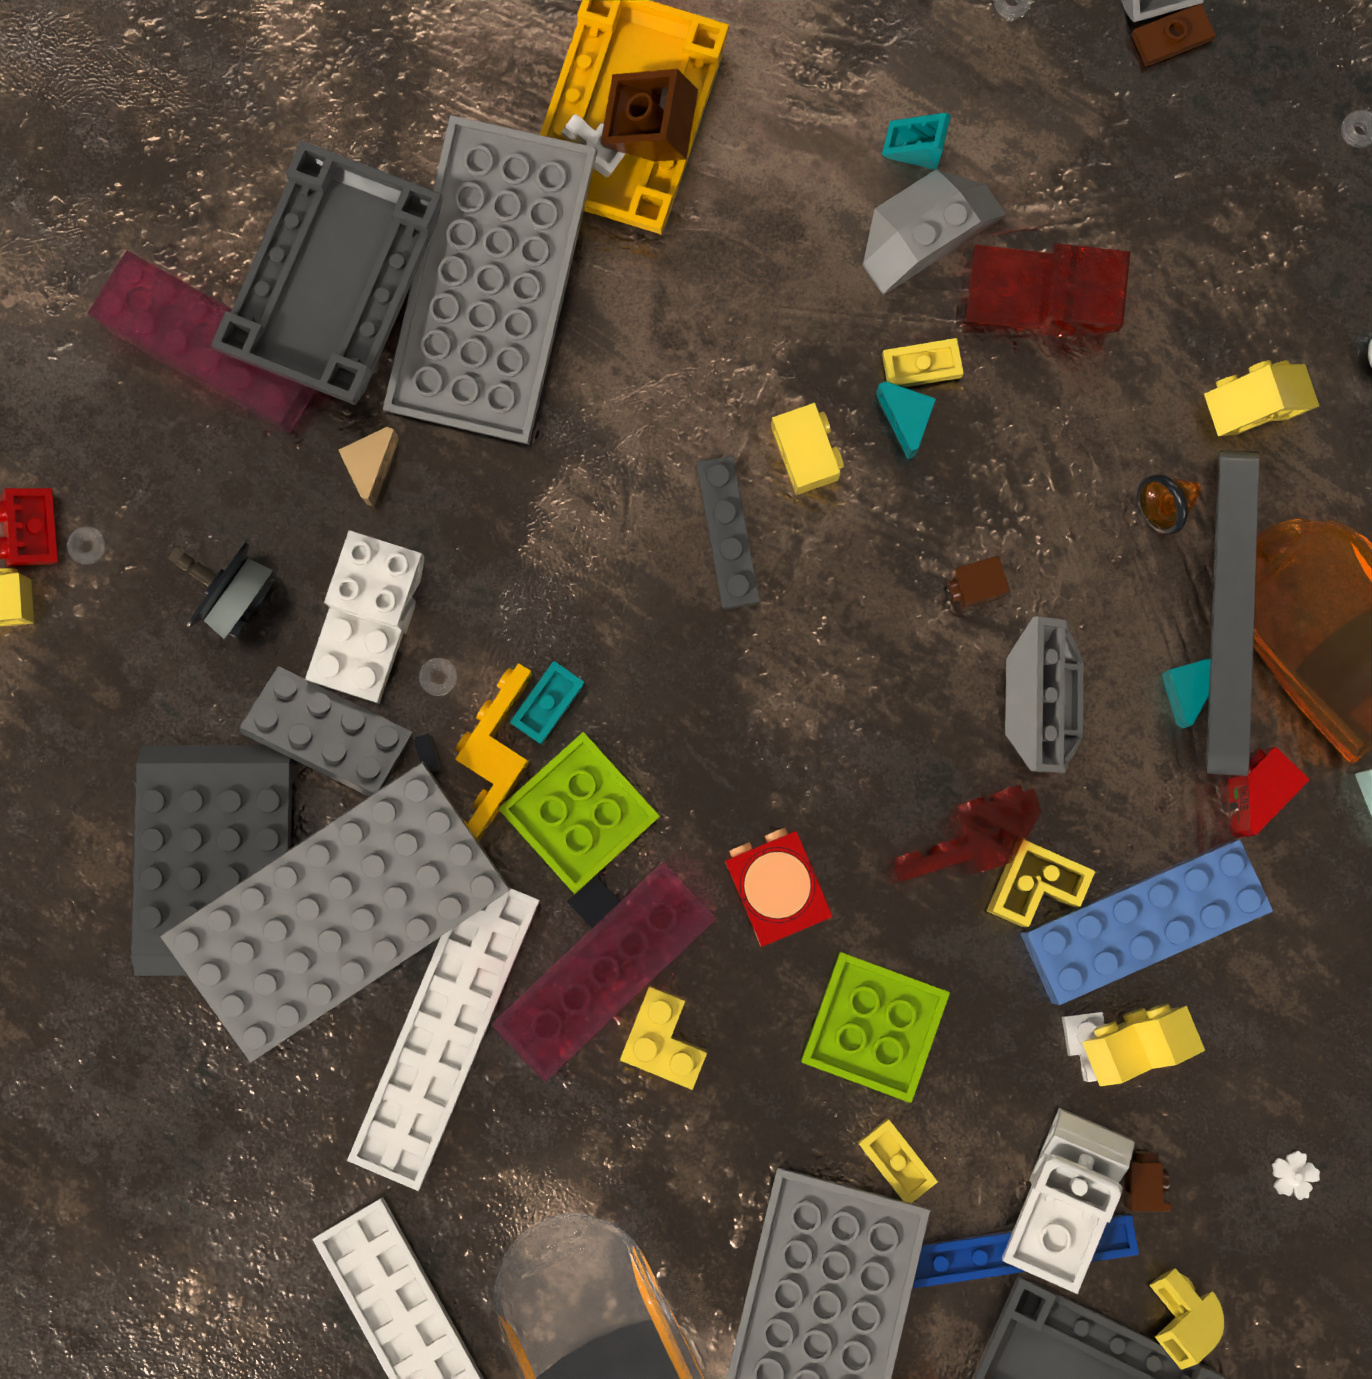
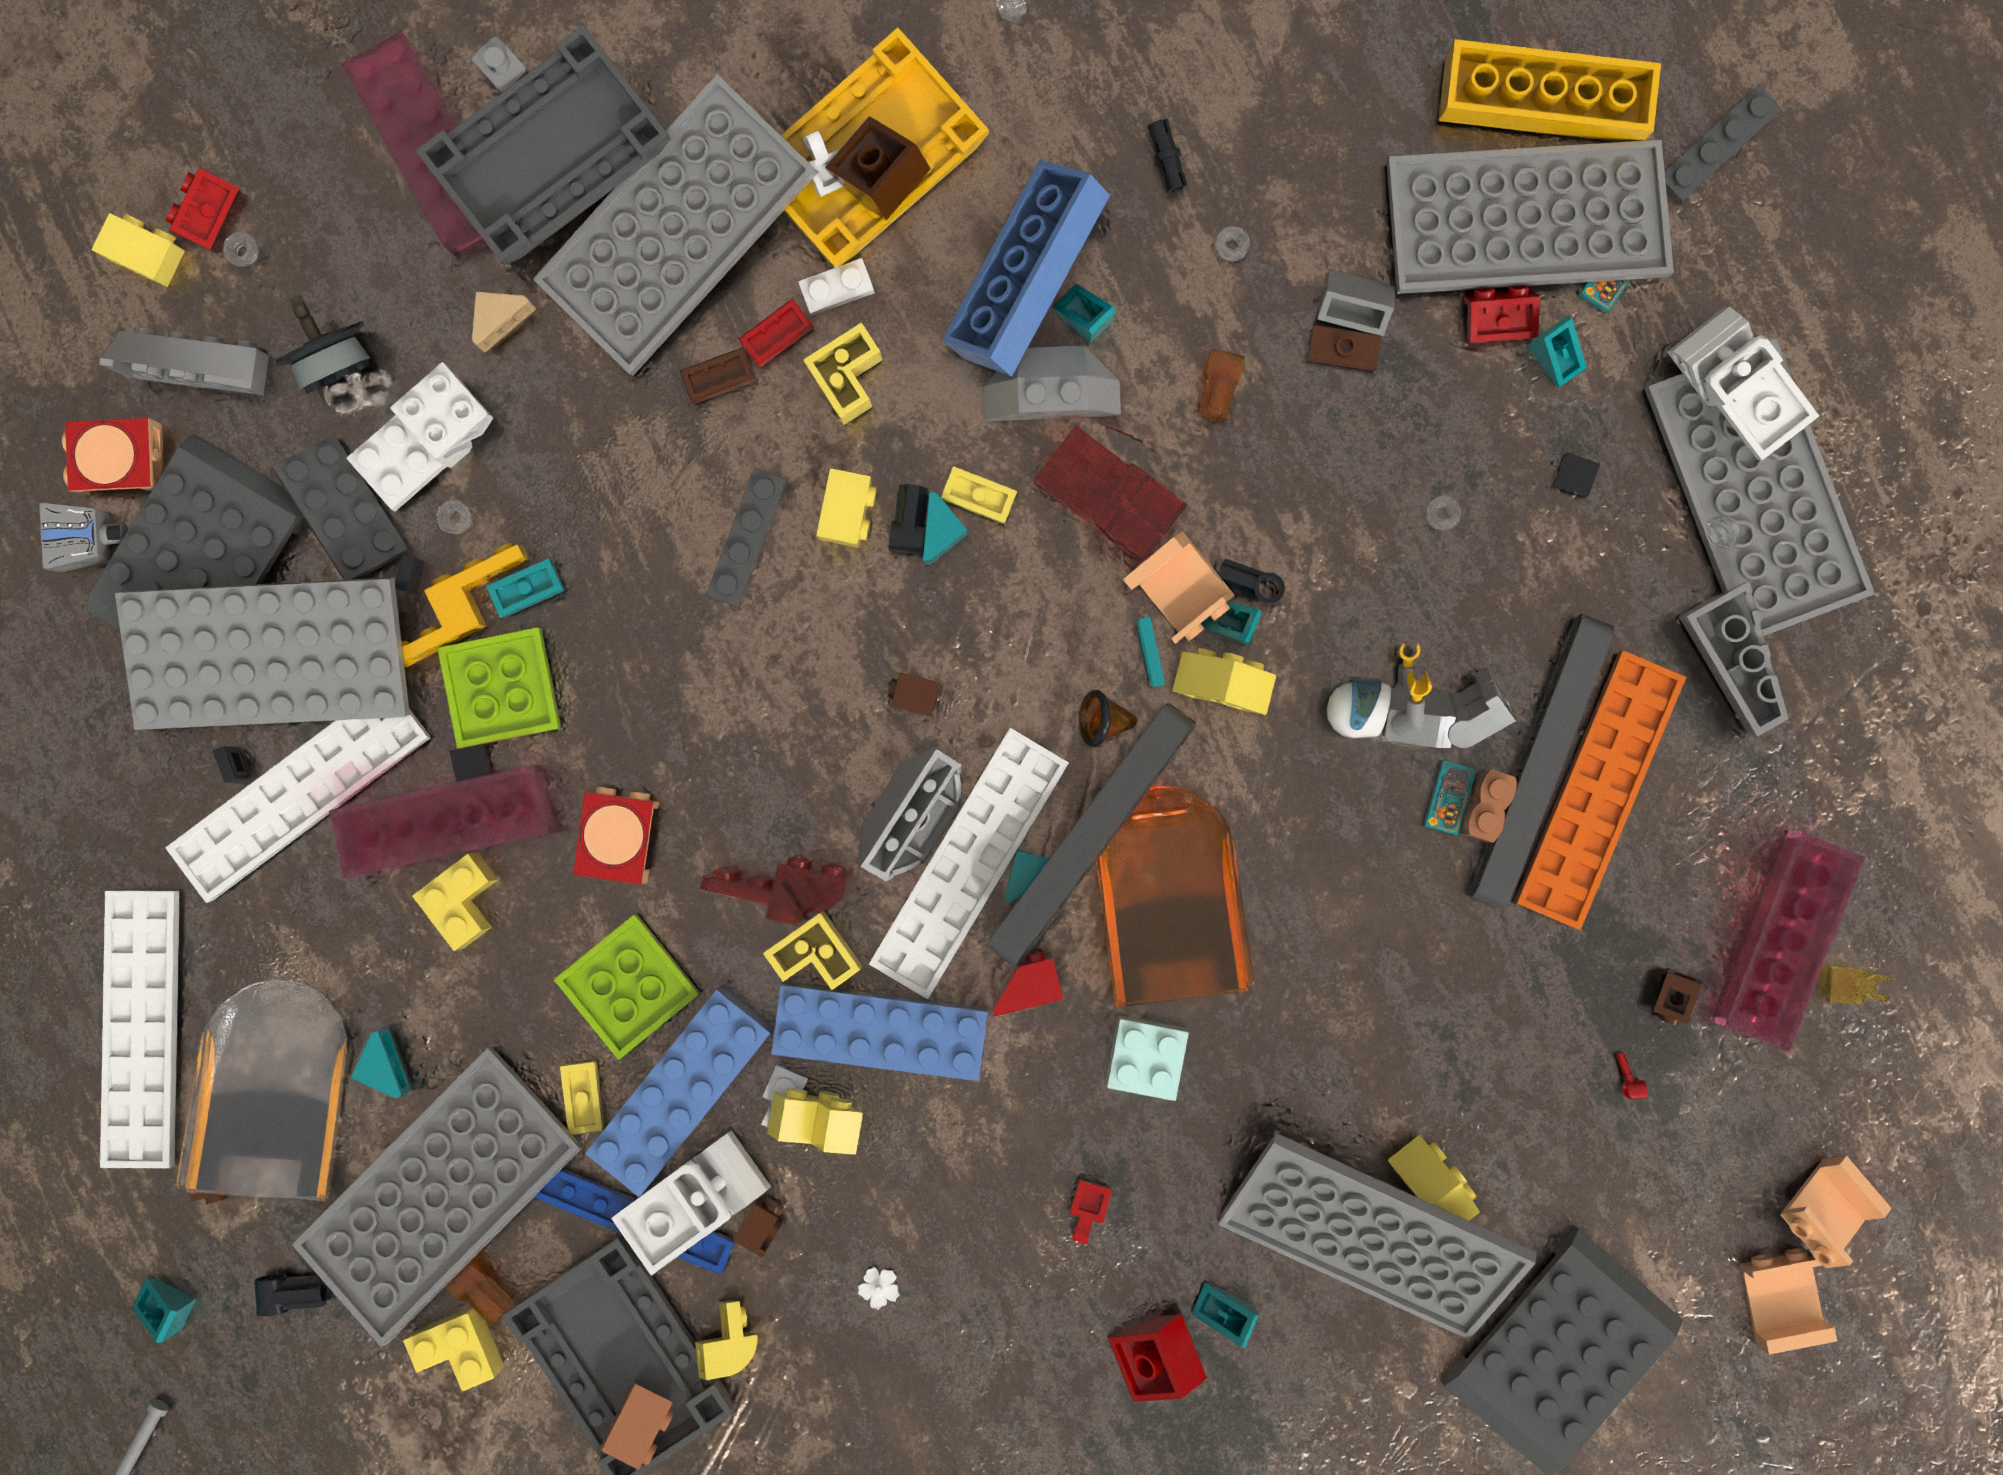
camera: 25 degrees right, 5 degrees up
none -> light grey torso [39,503,128,572]
none -> panel [62,418,164,496]
none -> light grey wedge [99,327,269,395]
none -> black tile [212,746,249,783]
none -> teal slope [351,1027,412,1098]
none -> light grey torso [471,36,529,94]
none -> medium blue brick [585,986,775,1197]
none -> reddish brown plate [679,347,756,405]
none -> red plate [738,298,814,368]
none -> white plate [798,258,875,316]
none -> light yellow brick [803,322,883,425]
none -> white plate [869,728,1069,999]
none -> black piece [889,484,929,555]
none -> medium blue brick [942,160,1110,377]
none -> light nougat panel [1123,531,1235,644]
none -> teal tile [1135,617,1165,688]
none -> clear orange piece [1198,348,1245,421]
none -> teal slope [1201,601,1262,647]
none -> black piece [1219,558,1285,607]

